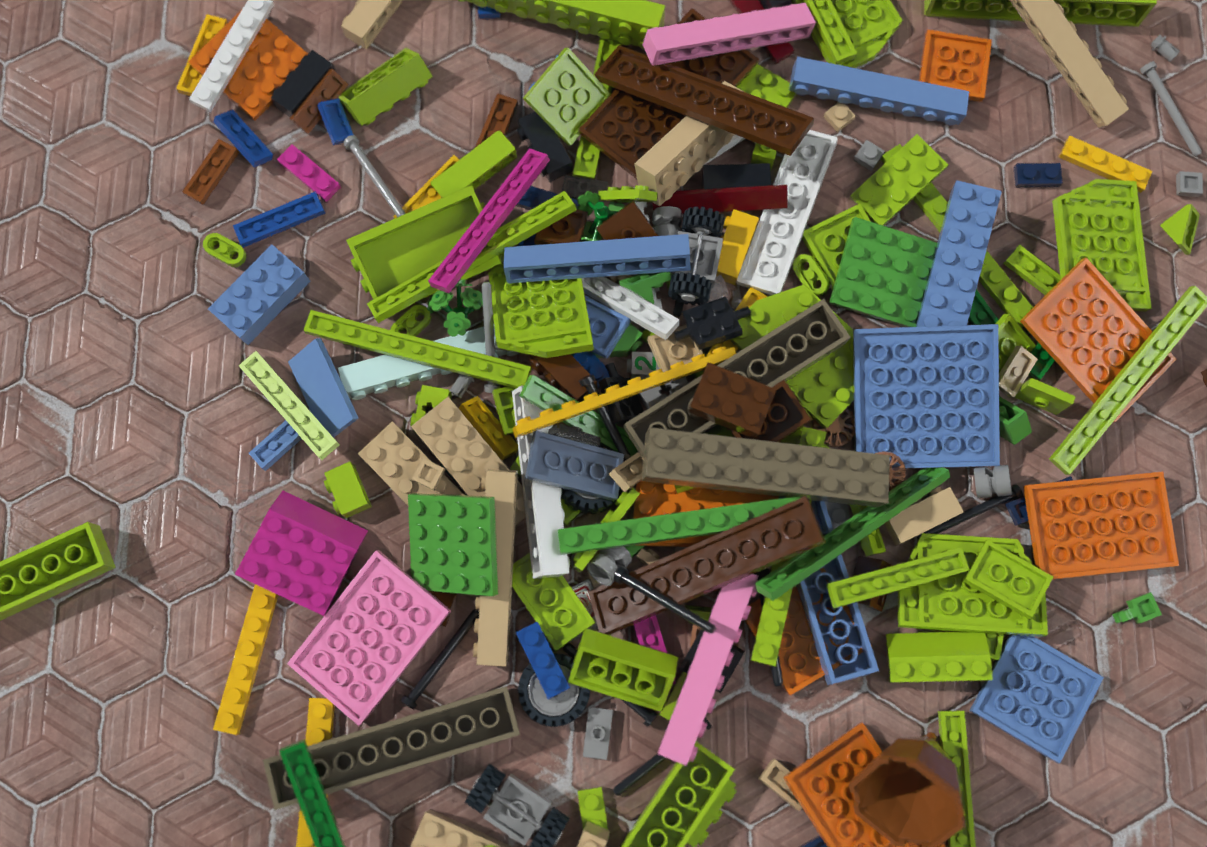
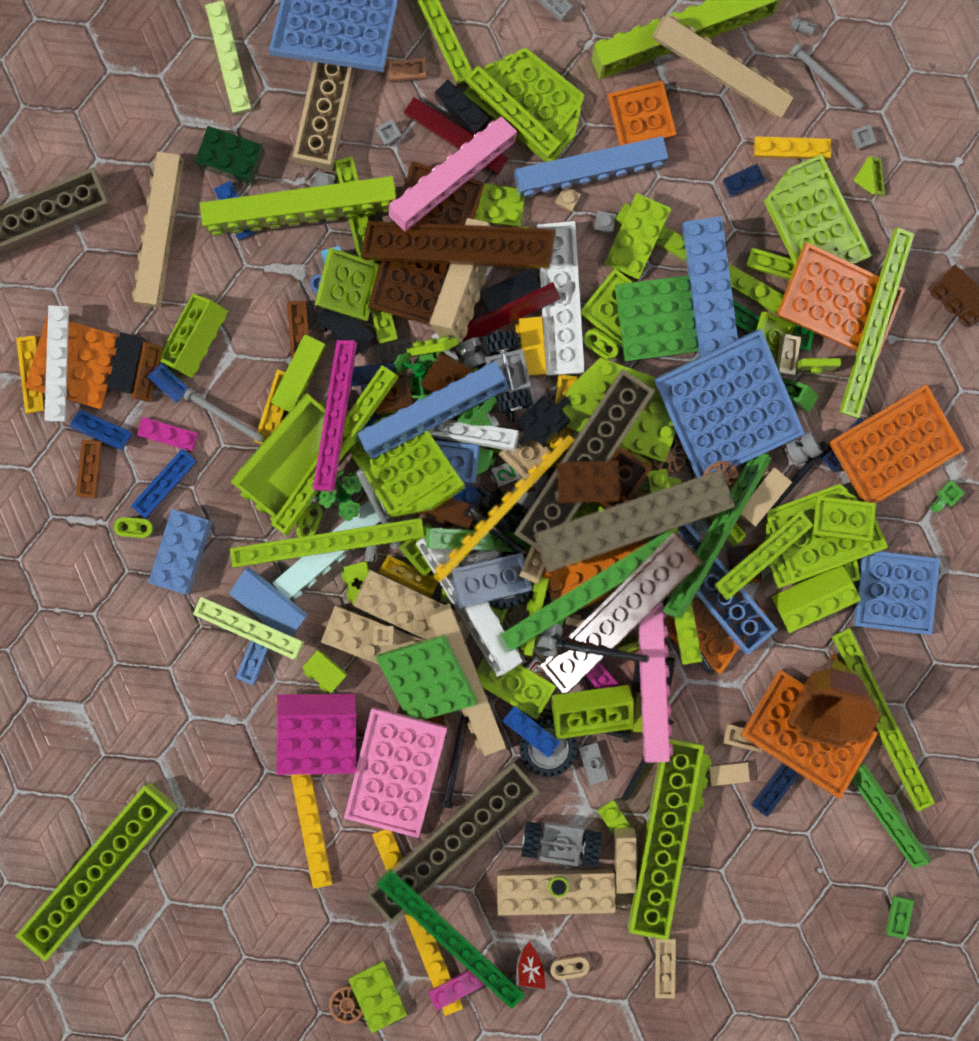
camera: 25 degrees left, 10 degrees up
none -> tan tile [709,762,750,786]

